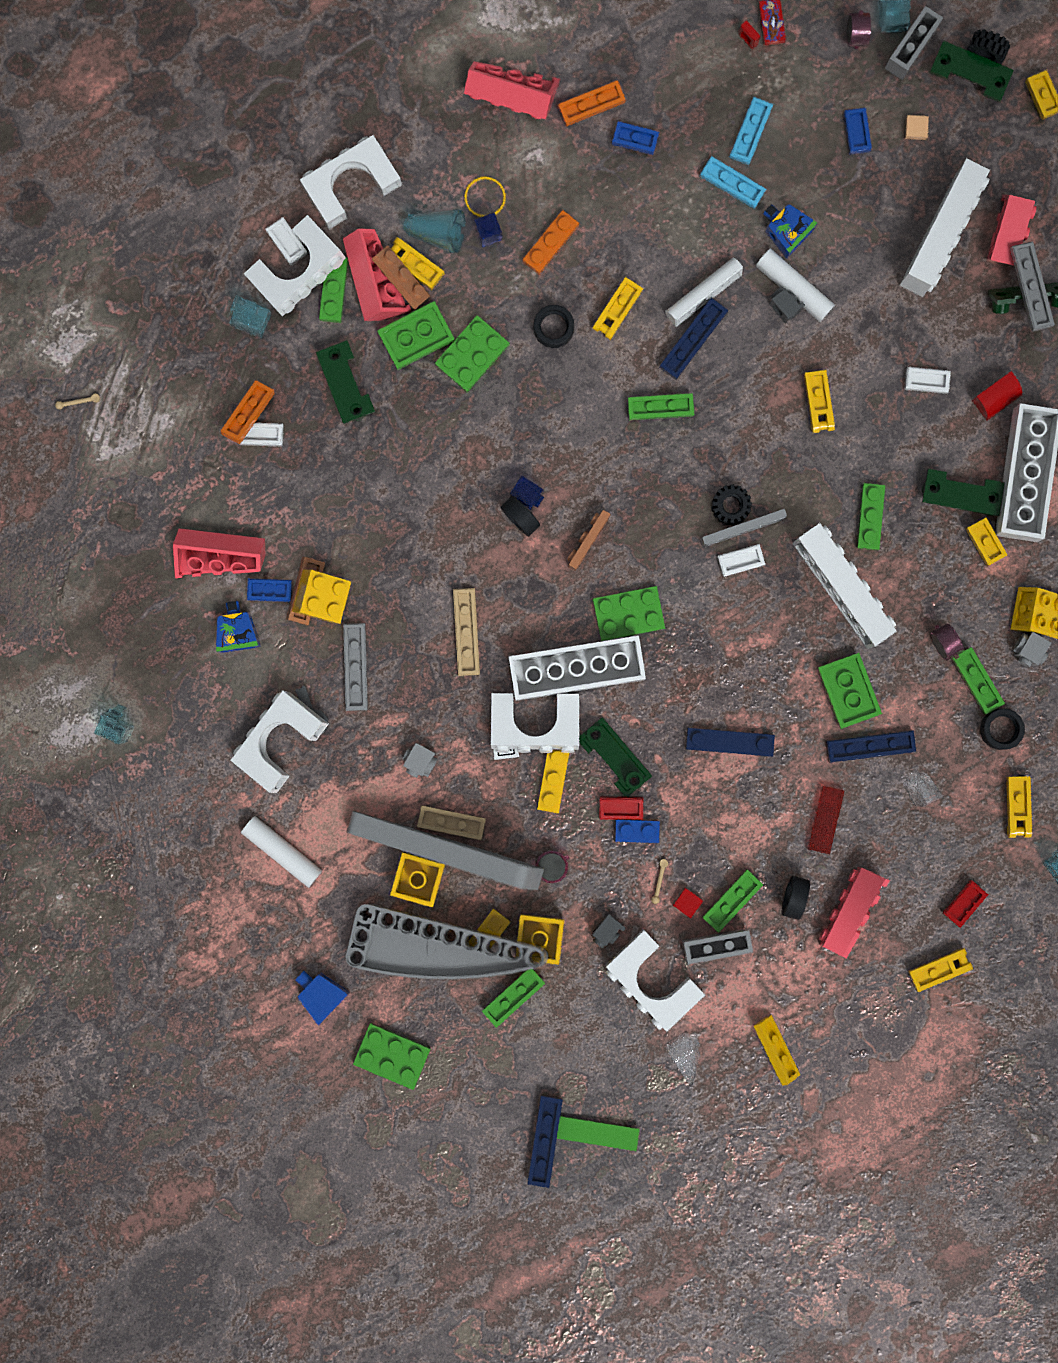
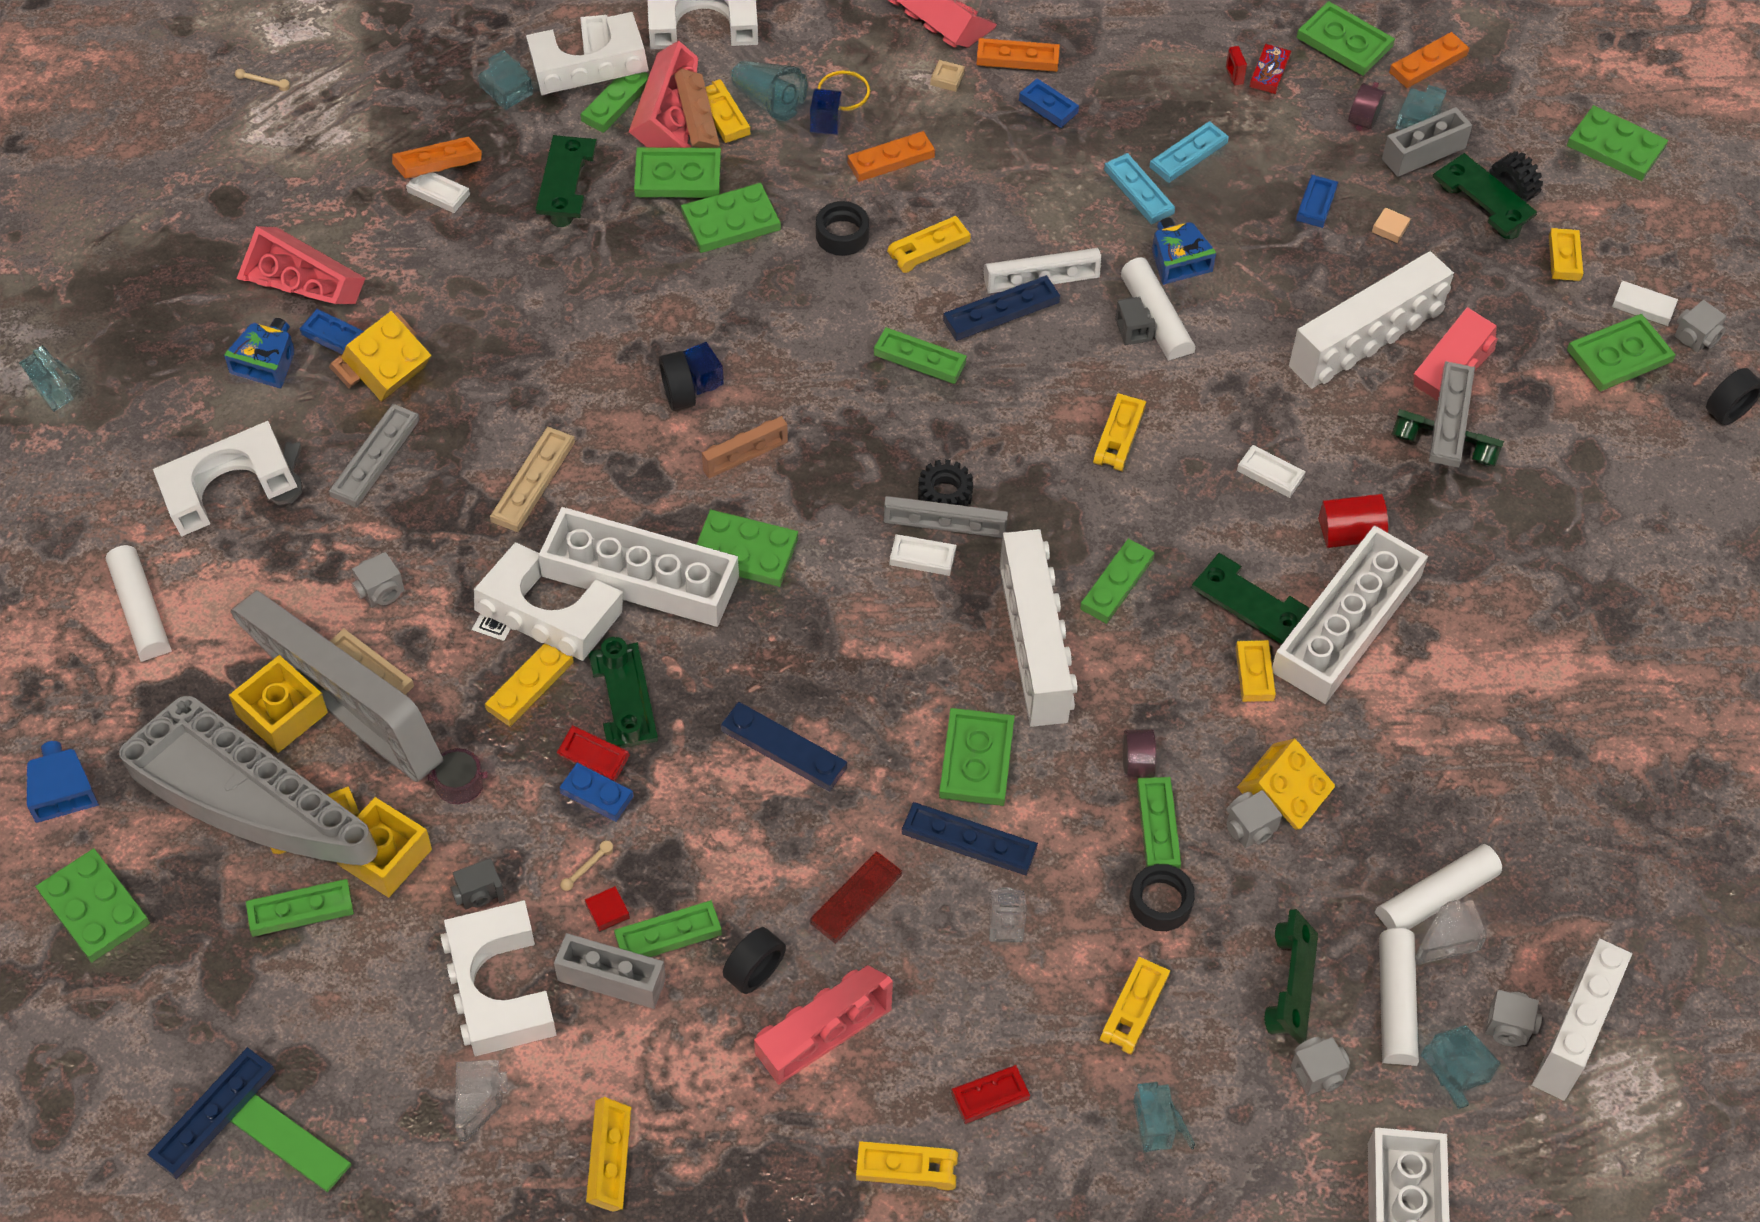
camera: 25 degrees right, 30 degrees down
none -> tan tile [930,60,965,92]

